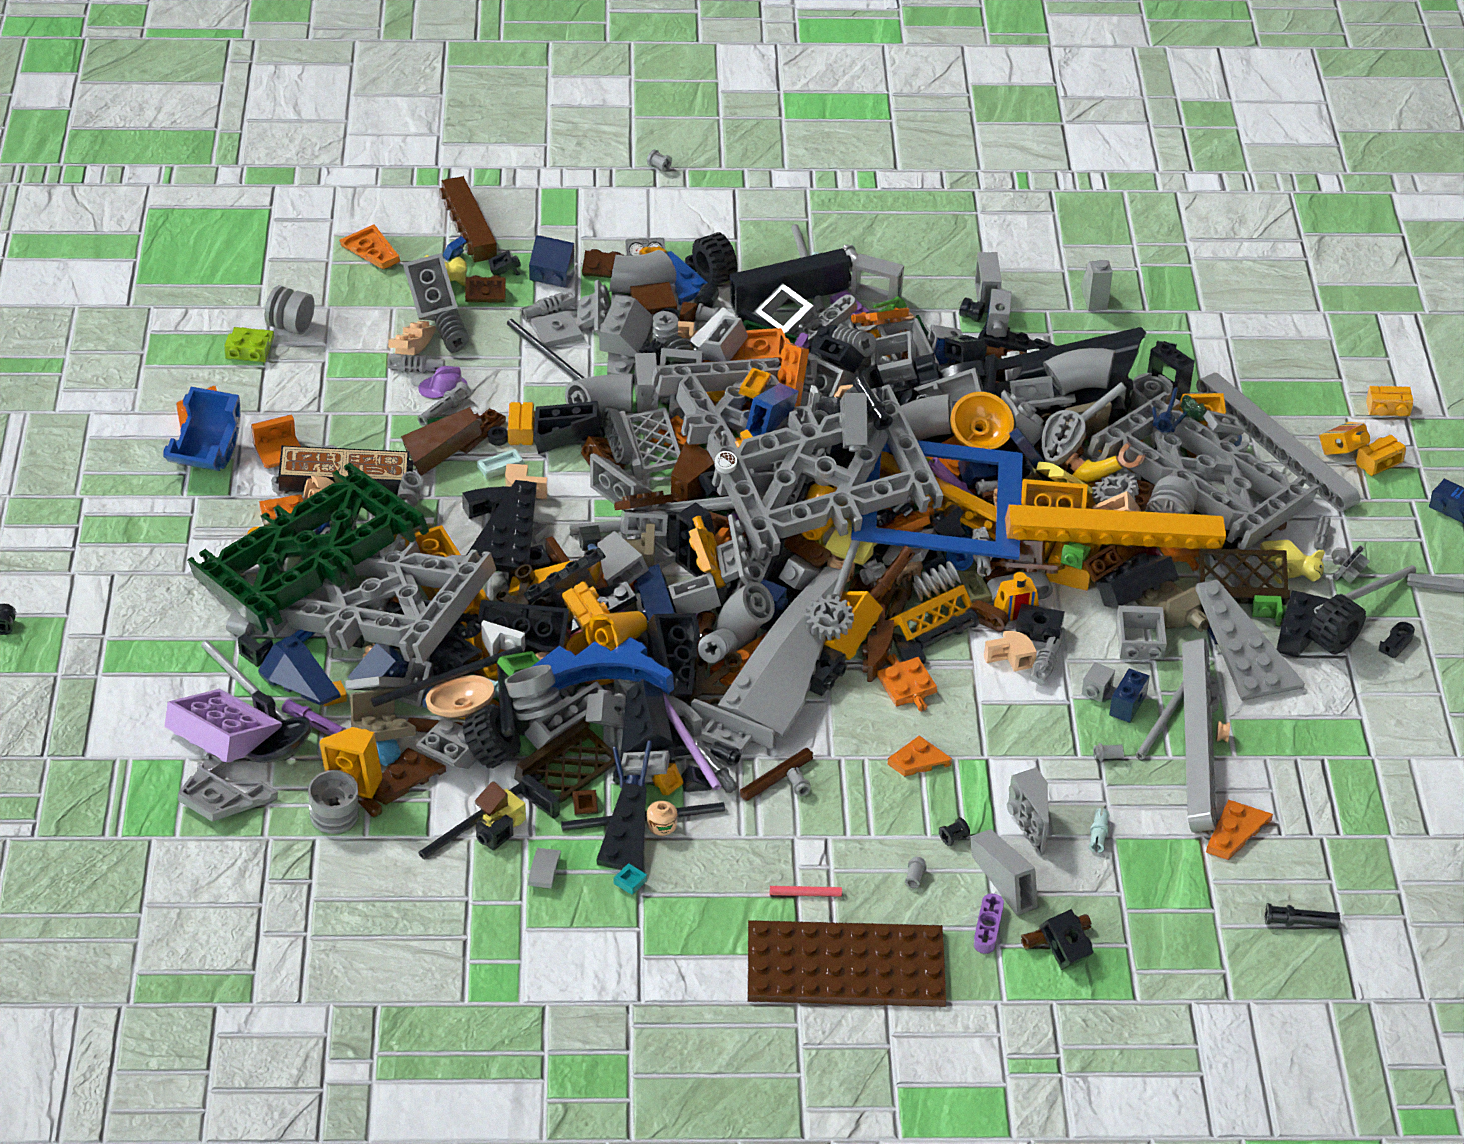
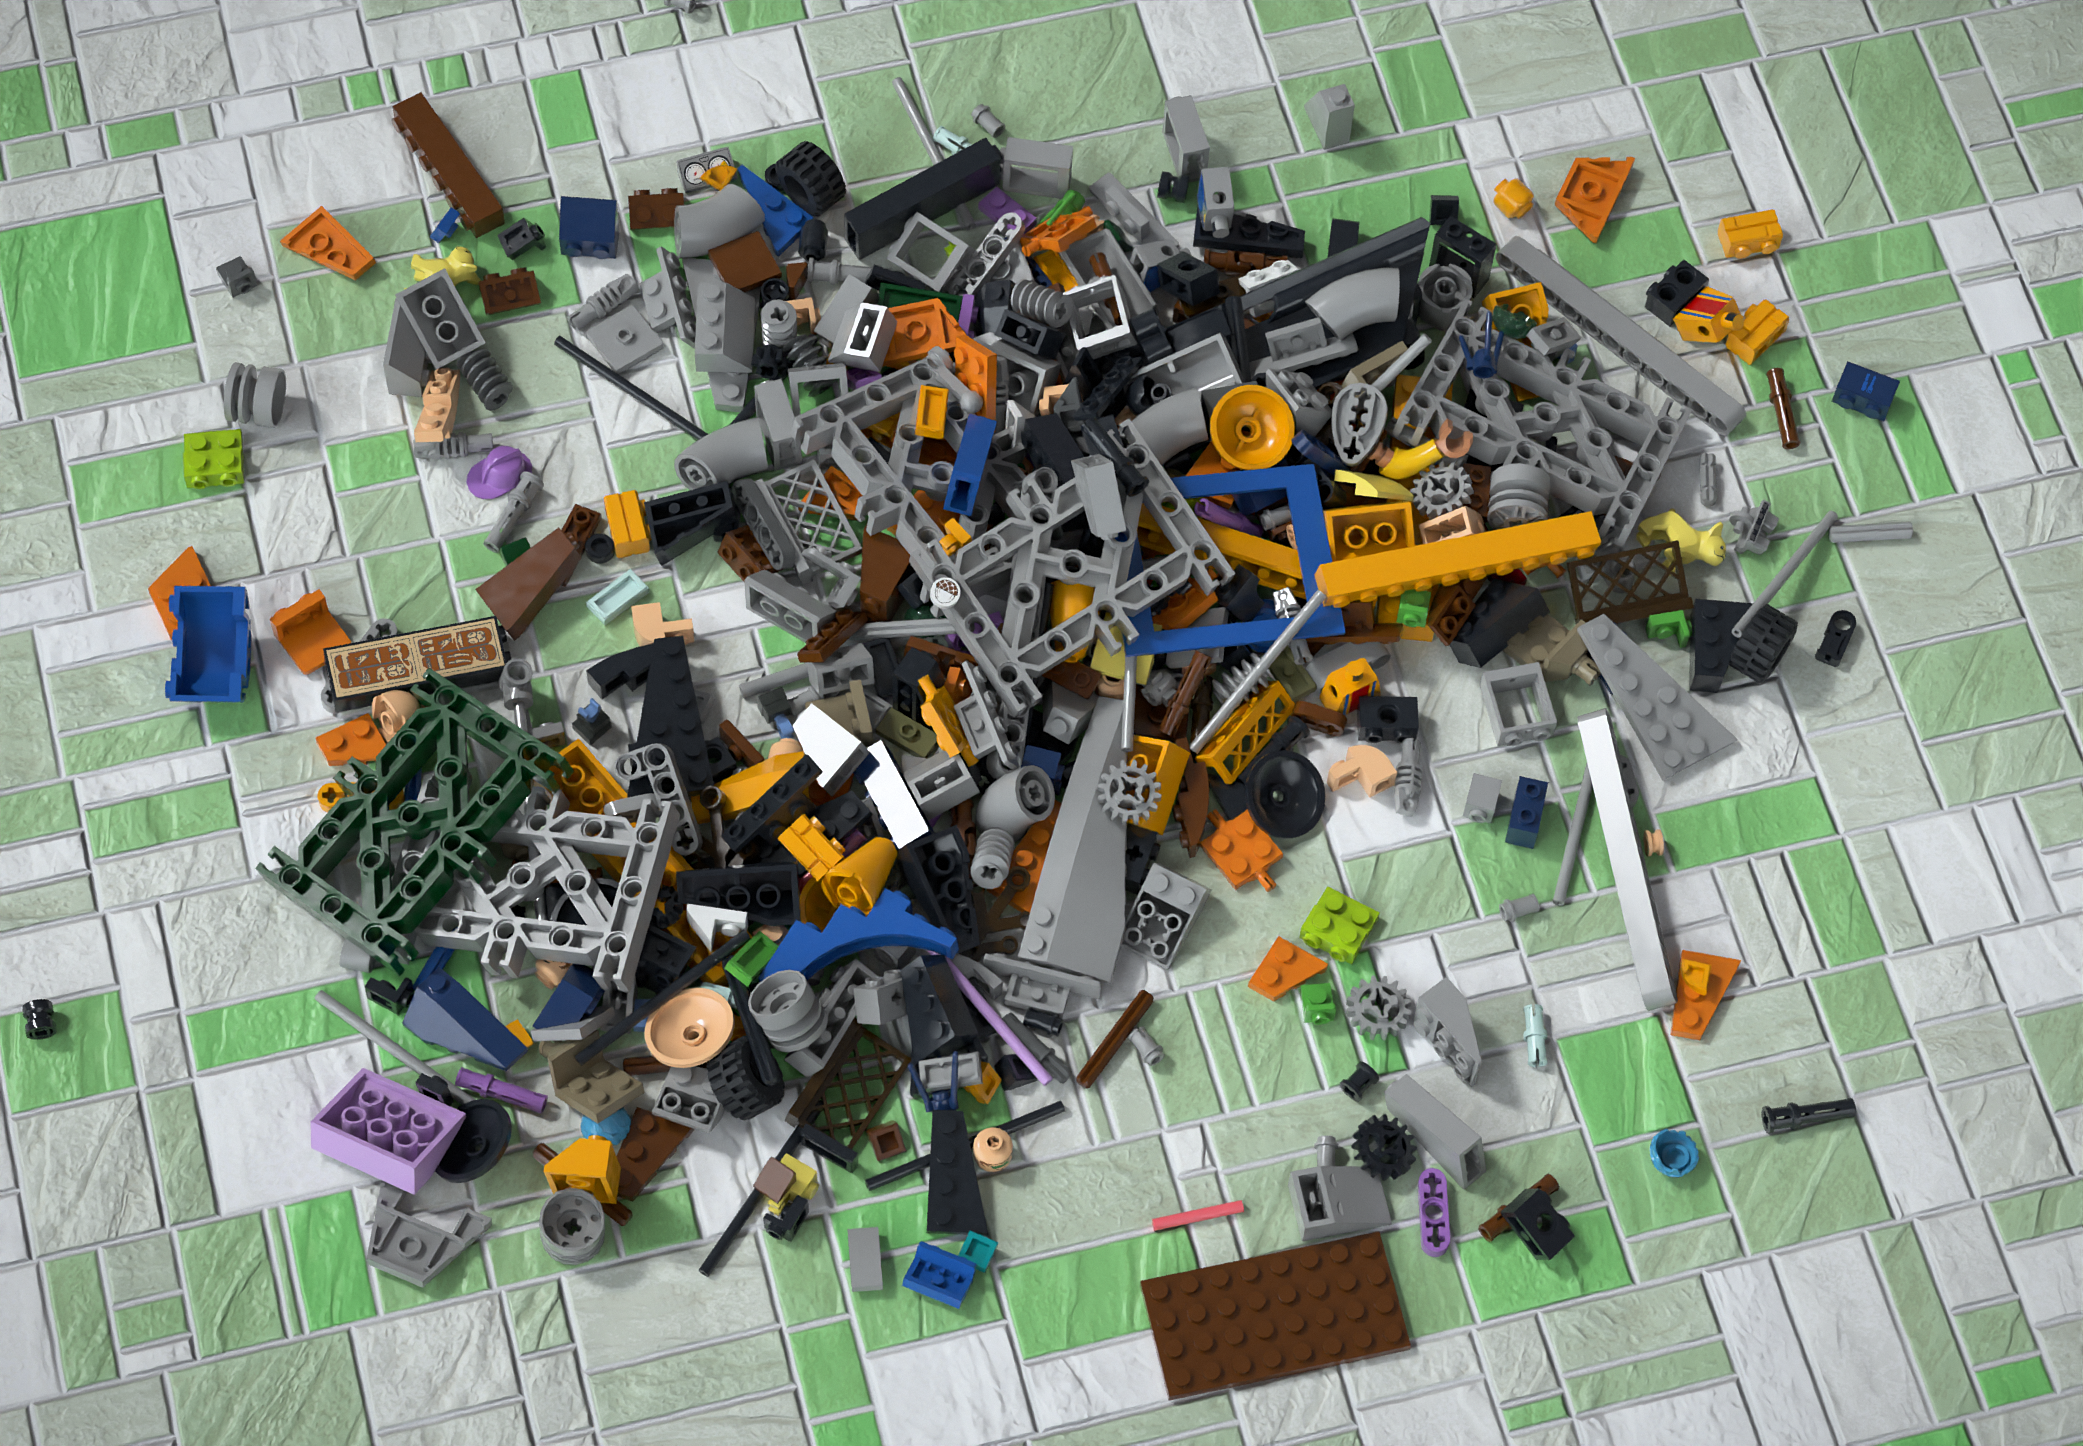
camera: 15 degrees left, 20 degrees up
none -> dark grey bracket [216,256,257,298]
none -> light grey slope [383,293,432,397]
none -> pearl dark grey piece [572,698,612,745]
none -> light grey beam [615,743,703,855]
none -> light grey bracket [801,546,861,609]
none -> olive plate [875,707,938,758]
none -> blue bracket [902,1241,977,1309]
none -> light grey piece [925,346,983,413]
none -> light grey bracket [1089,173,1179,248]
none -> light grey slope [1121,863,1212,970]
none -> light grey piece [1189,590,1326,754]
none -> black dish [1244,750,1325,839]
none -> light grey slope [1288,1166,1392,1242]
none -> lime plate [1299,886,1380,965]
none -> bright green bracket [1300,983,1336,1025]
none -> light grey gear [1346,975,1411,1040]
none -> black gear [1351,1114,1418,1181]
none -> light orange head [1493,178,1534,219]
none -> orange wing [1555,157,1635,243]
none -> black brick [1645,260,1709,327]
none -> dark azure hair [1650,1129,1699,1177]
none -> light orange tile [1680,959,1712,996]
none -> reddish brown pin [1766,368,1800,449]

